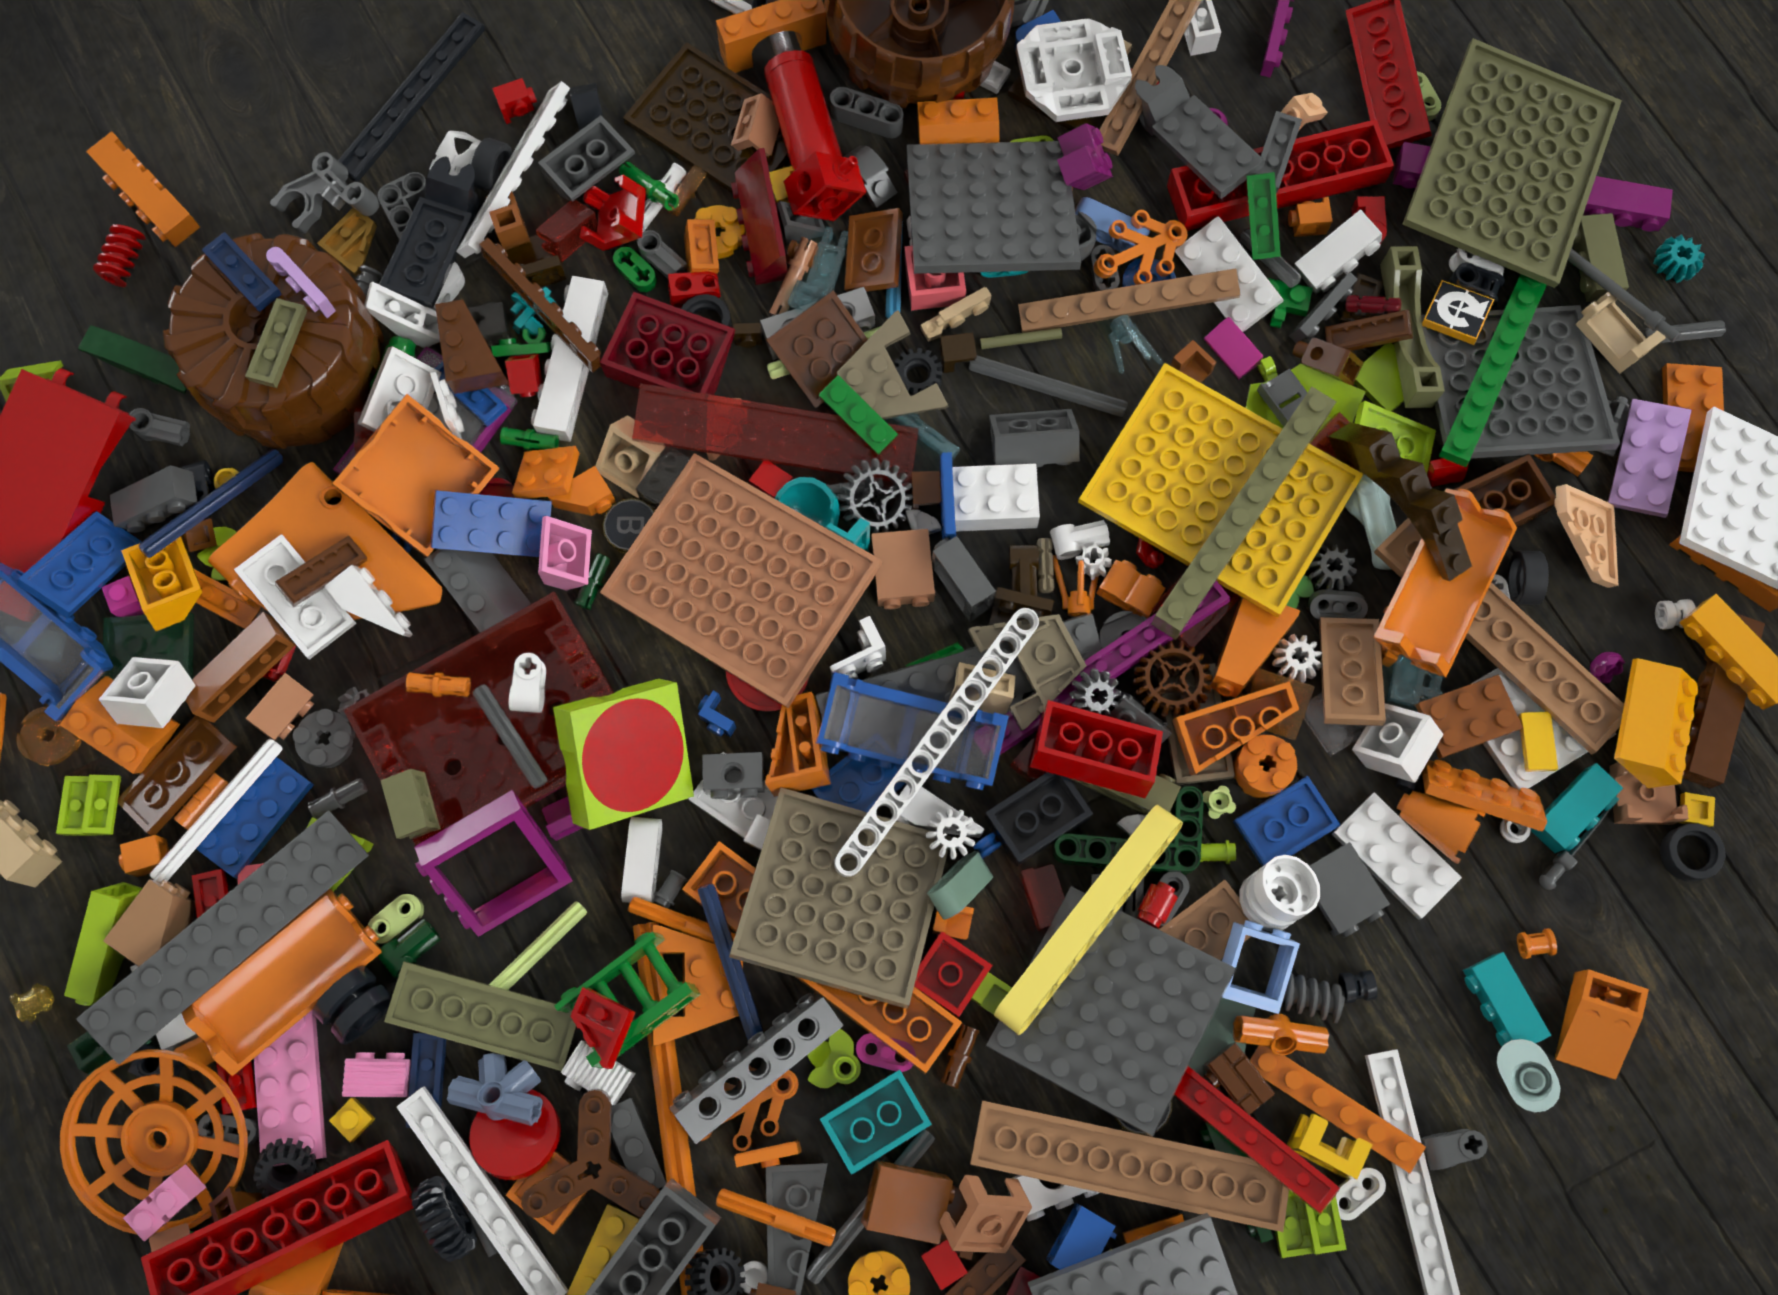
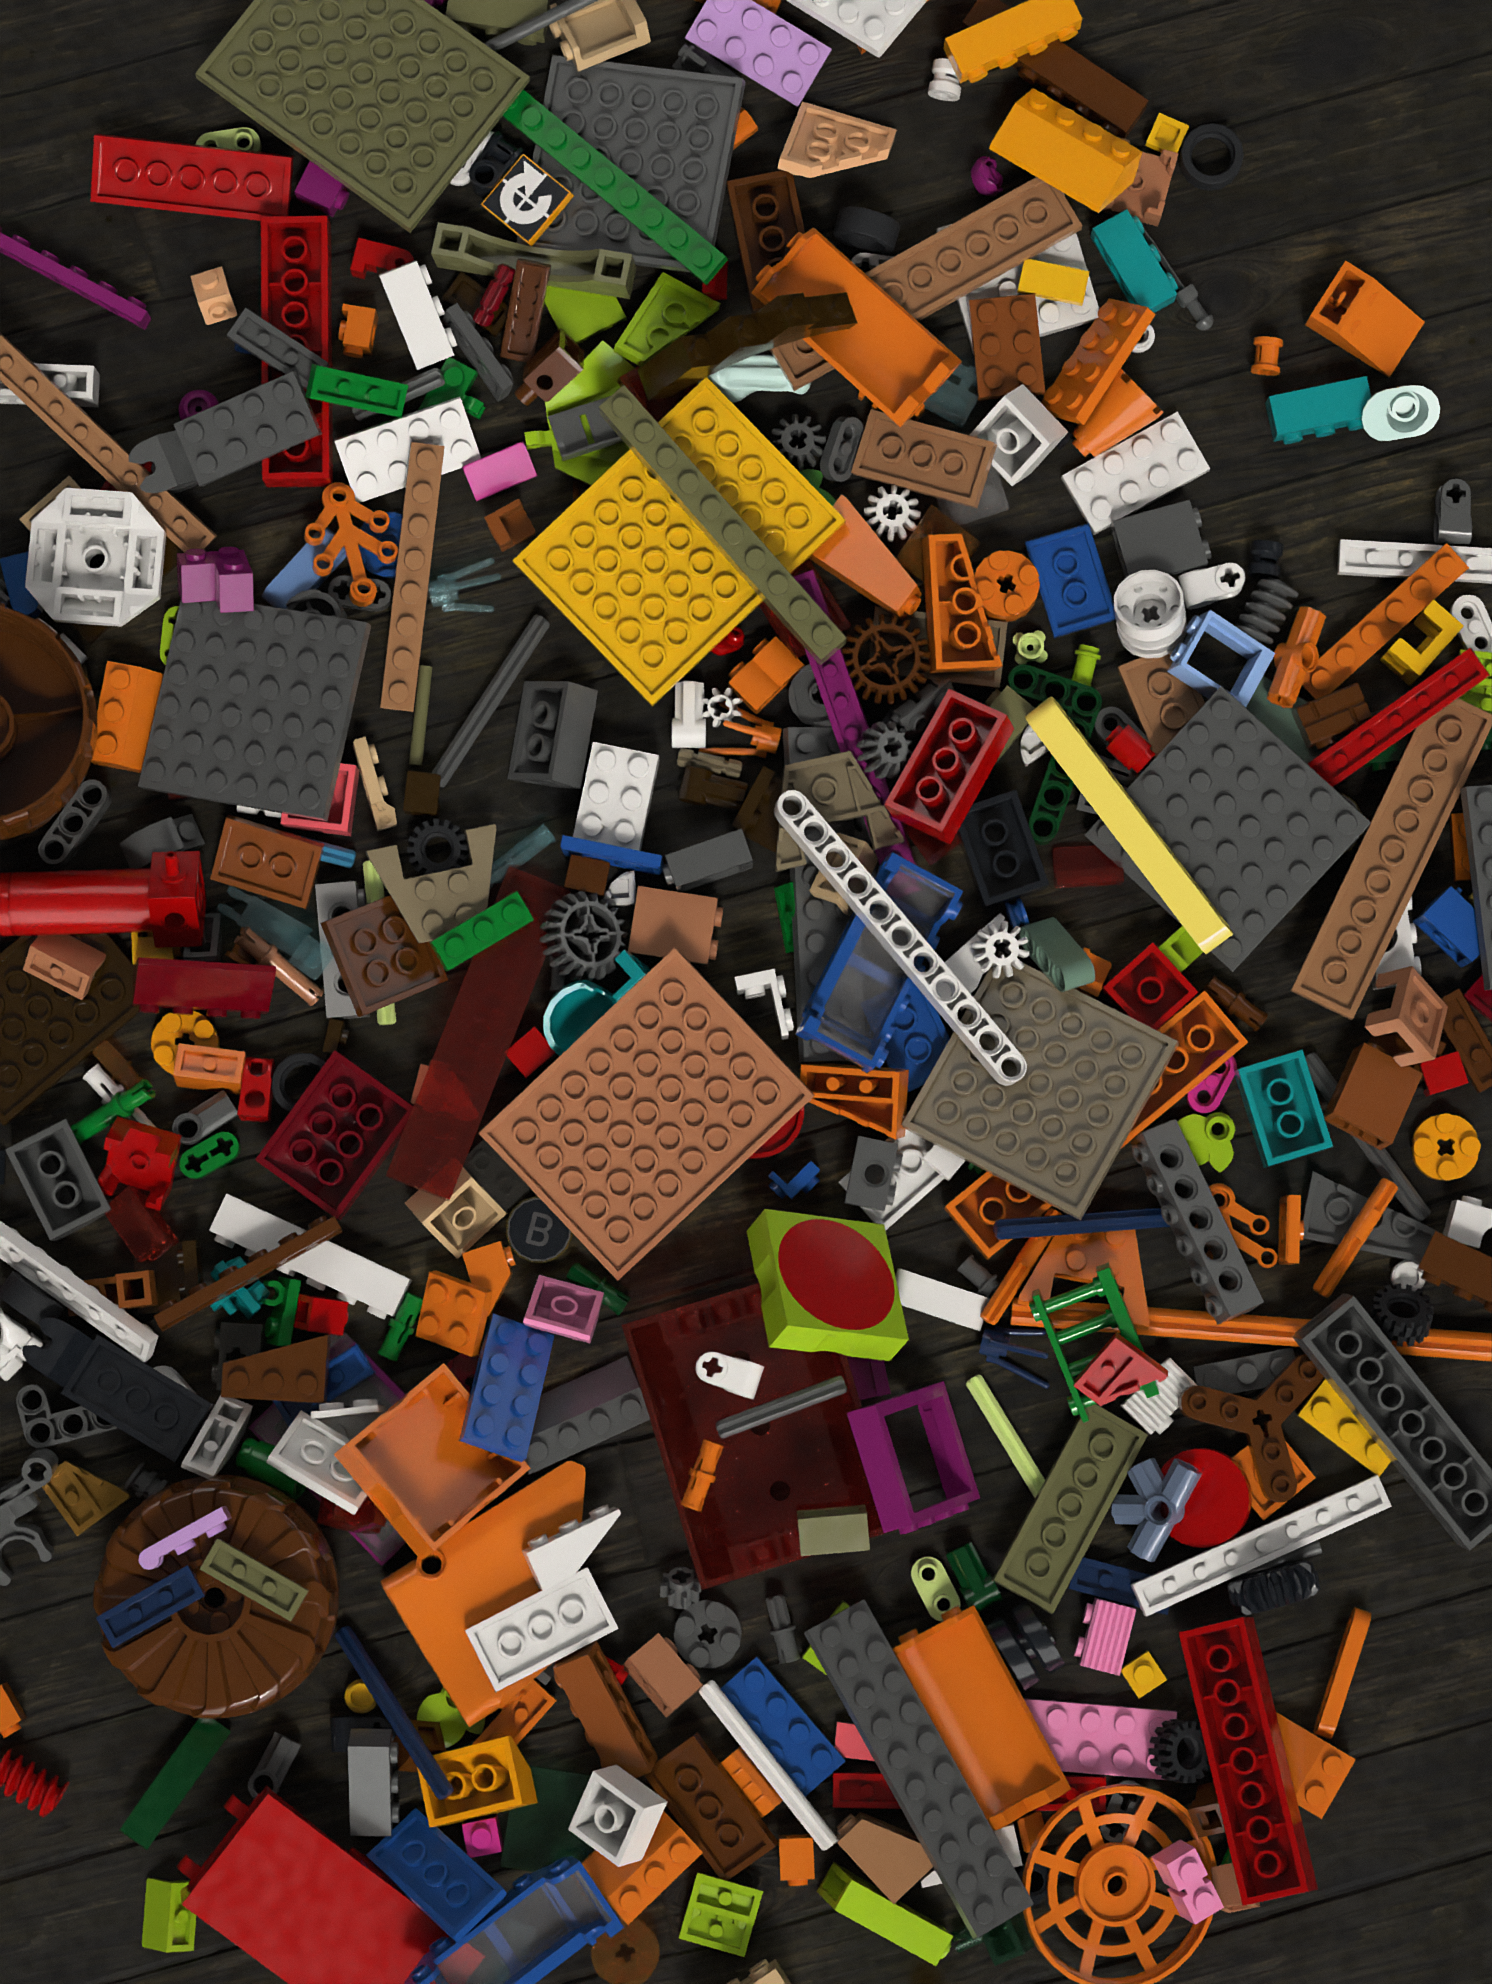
camera: 75 degrees left, 10 degrees up
reddish brown plate [275,536,367,607] -> none
none -> dark blue plant [979,1325,1050,1389]
none -> white piece [1178,563,1245,609]

